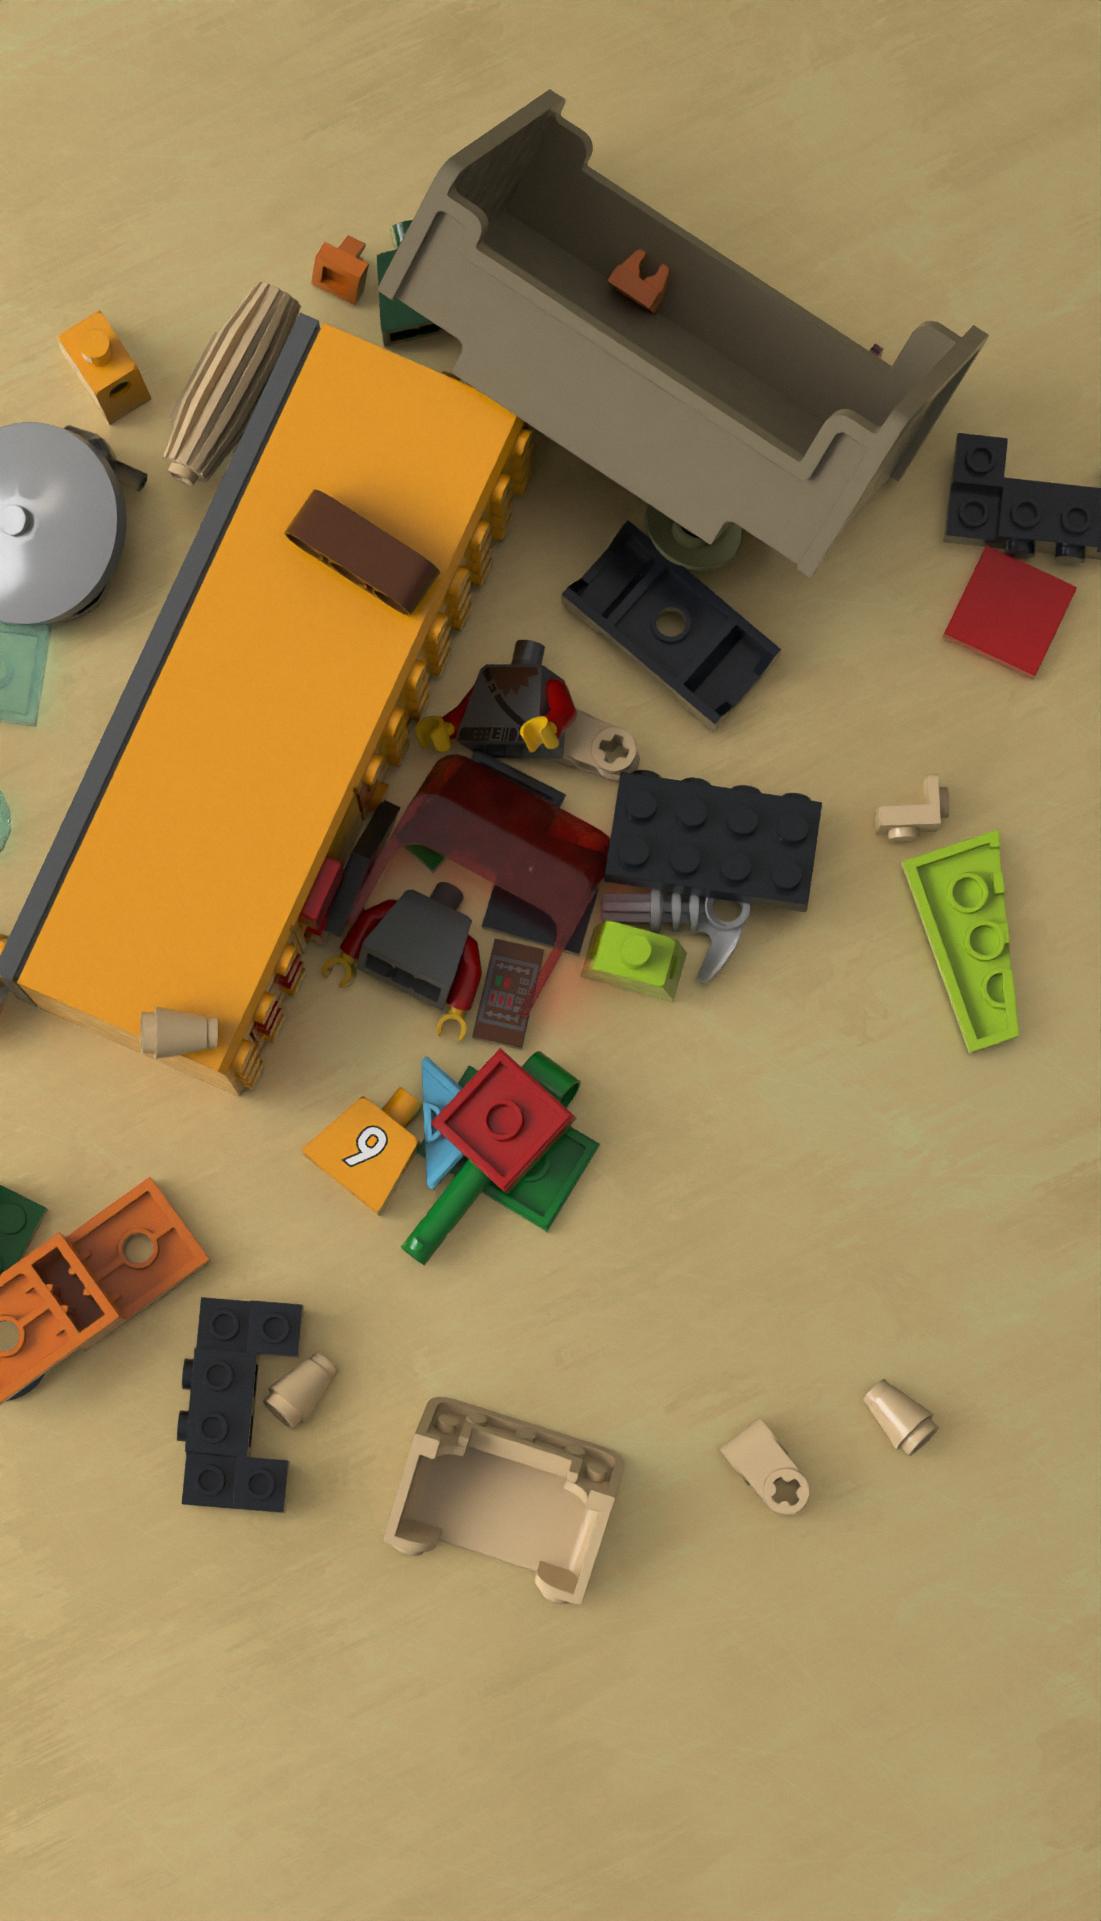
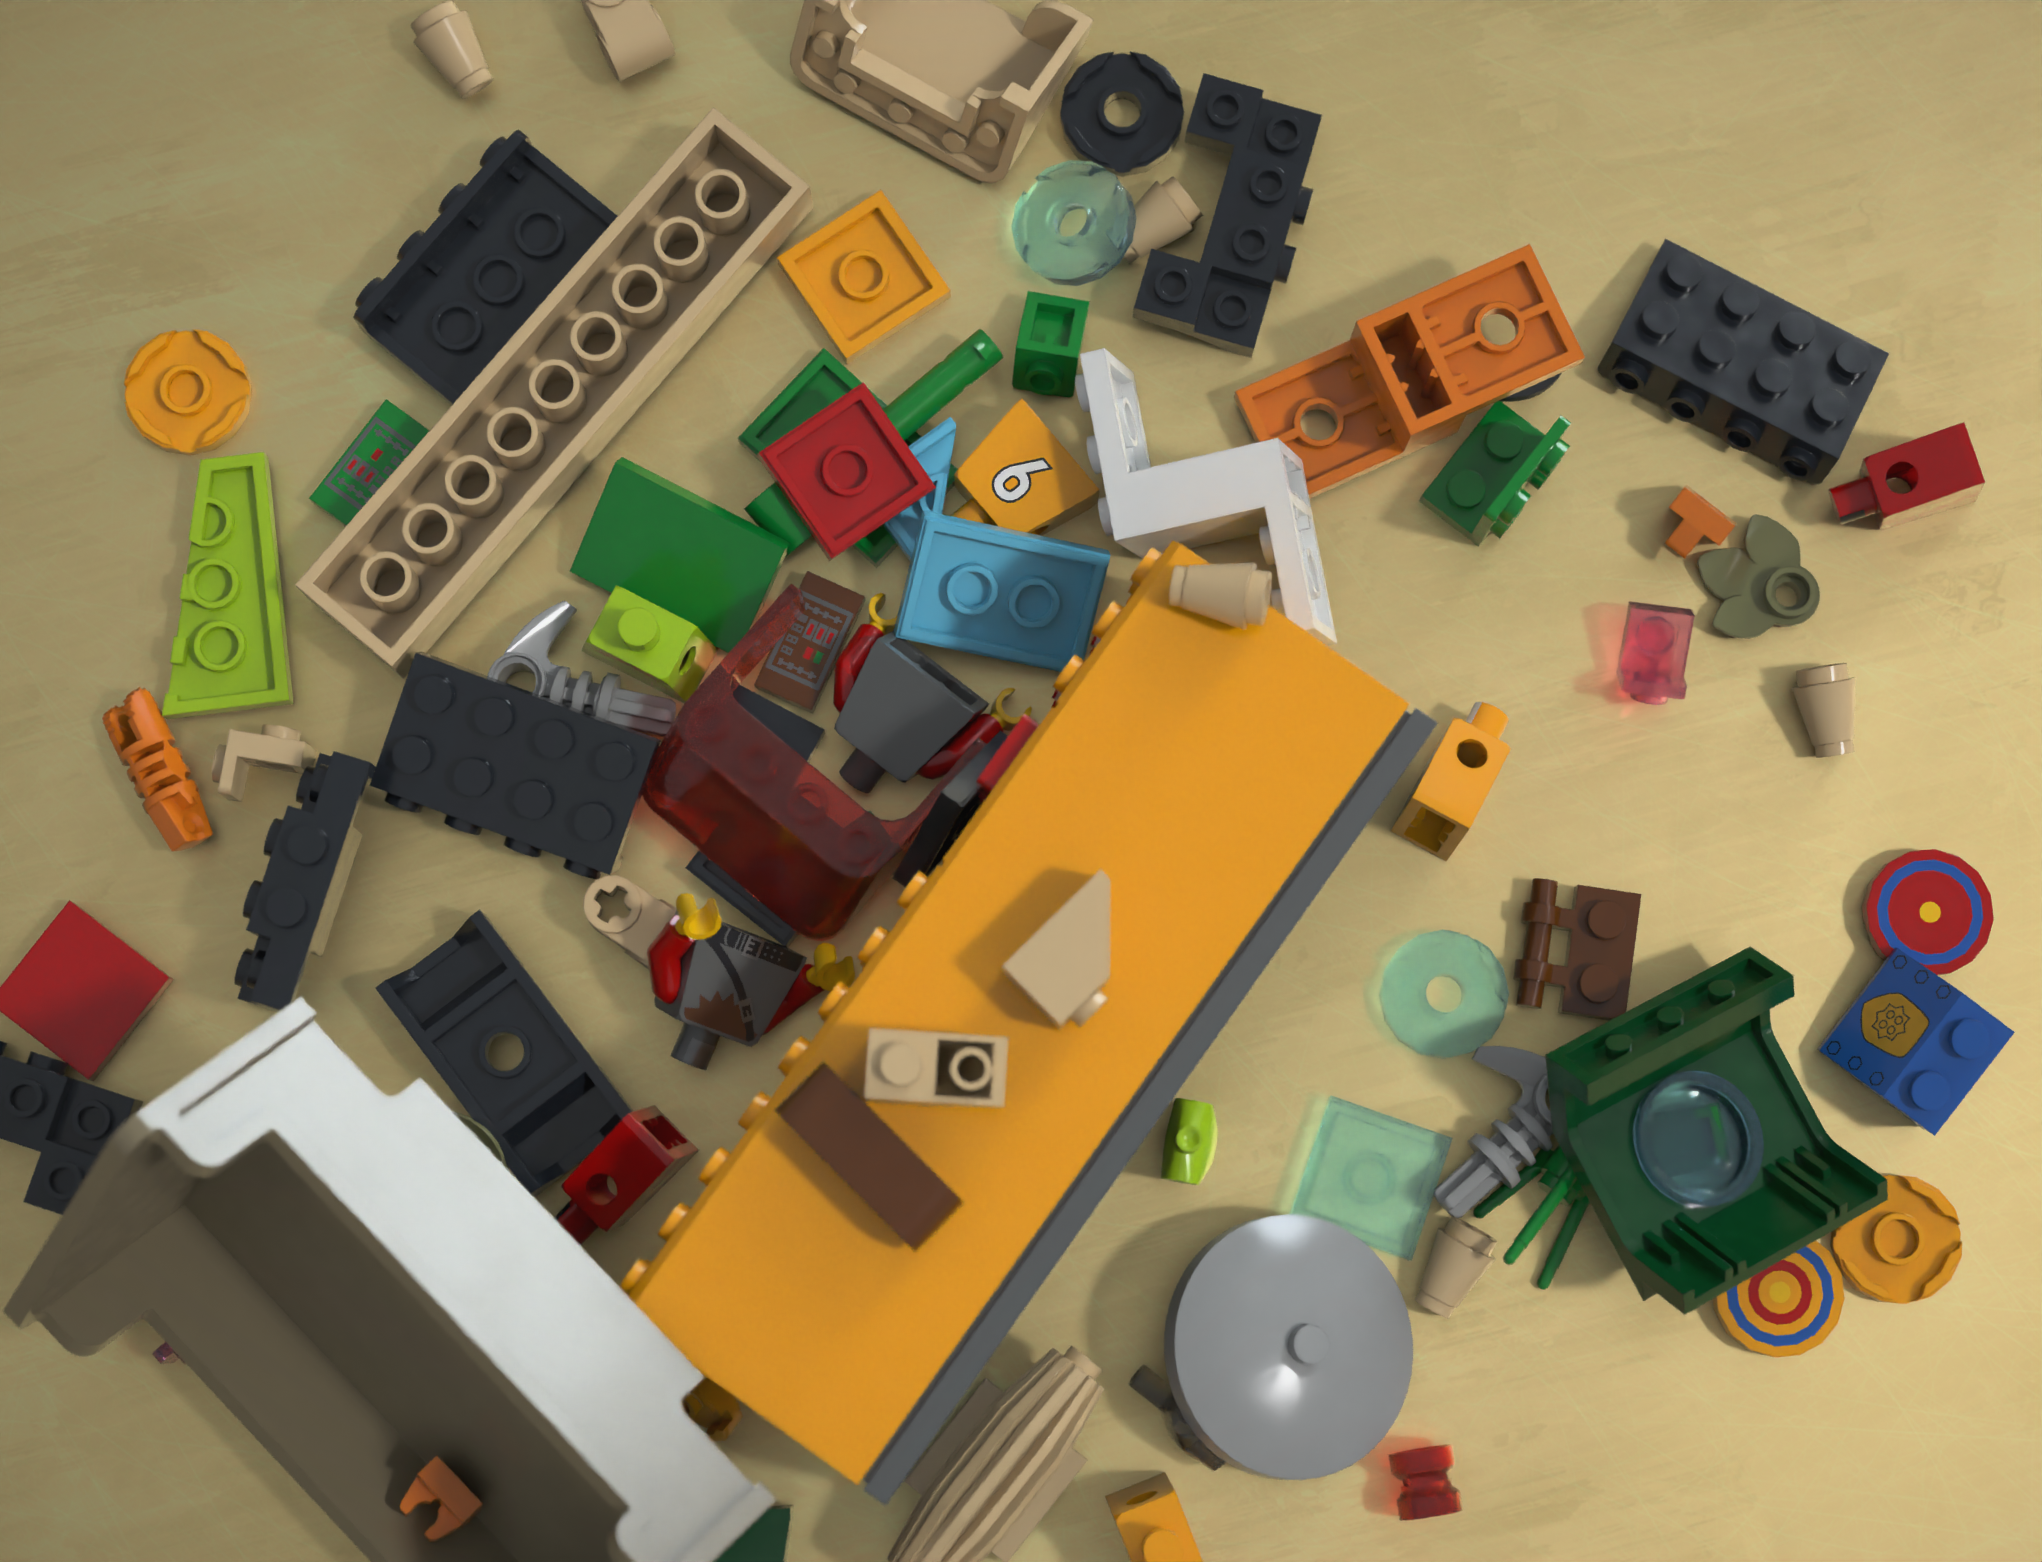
camera: 170 degrees left, 0 degrees up
none -> orange hinge [102,687,213,852]
none -> light orange tile [124,329,252,455]
none -> black bracket [234,751,376,1012]
none -> tan brick [295,107,813,679]
none -> green tile [309,399,429,527]
none -> black bracket [353,130,617,406]
none -> red torso [554,1105,699,1246]
none -> green tile [570,457,791,657]
none -> light orange tile [777,190,951,365]
none -> tan slope [864,1028,1008,1108]
none -> medium azure tile [894,510,1111,672]
none -> tan slope [1002,869,1110,1030]
none -> clear light blue tile [1012,160,1137,286]
none -> green bracket [1012,291,1090,398]
none -> black tile [1060,52,1184,177]
none -> white bracket [1075,348,1337,646]
none -> lime piece [1161,1098,1218,1185]

